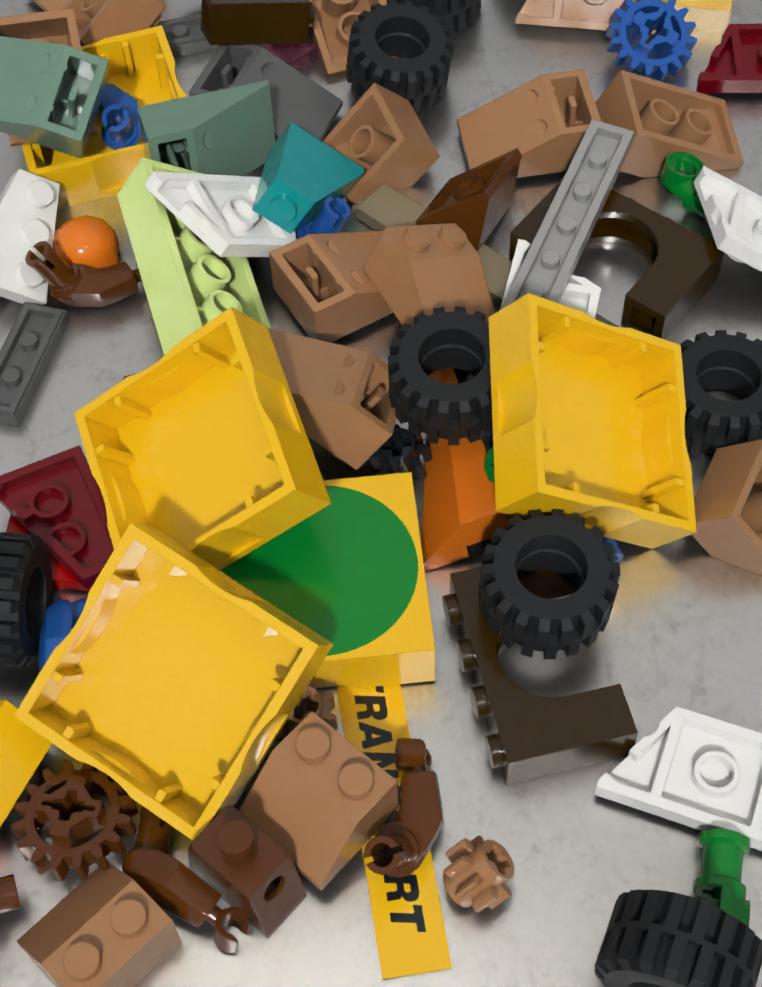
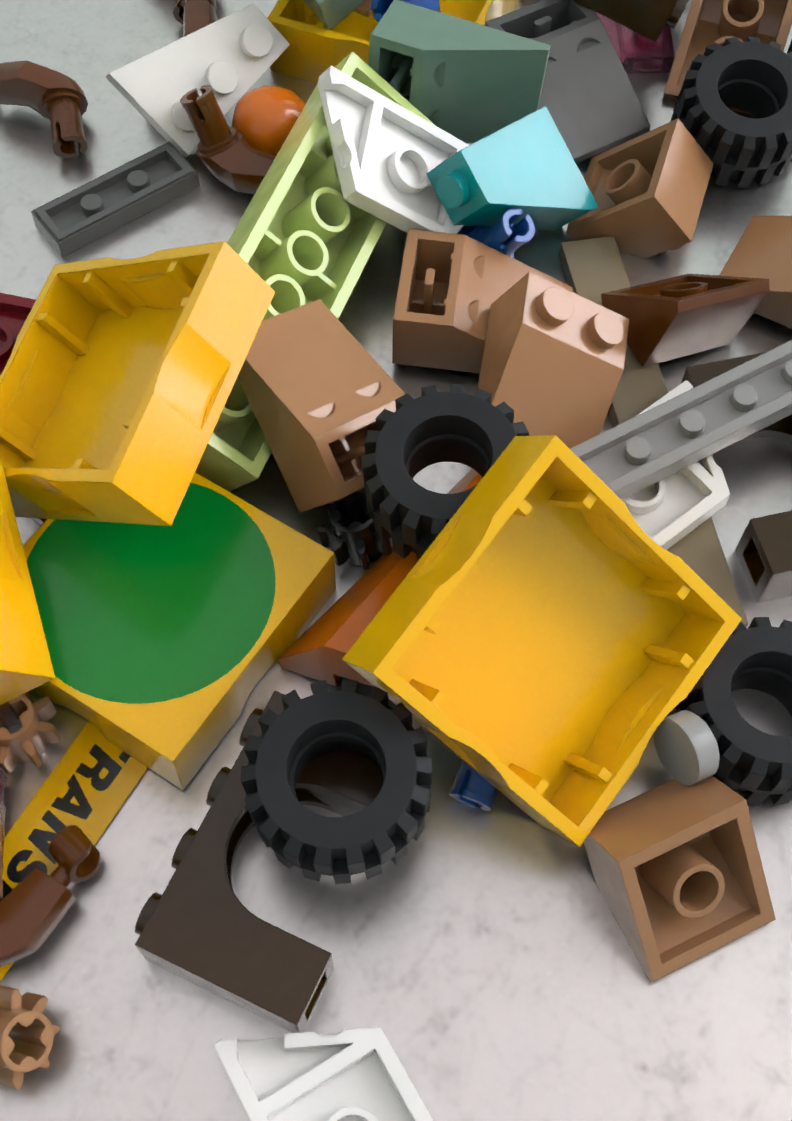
camera: 35 degrees right, 5 degrees up
none -> light grey tile [654,710,720,786]

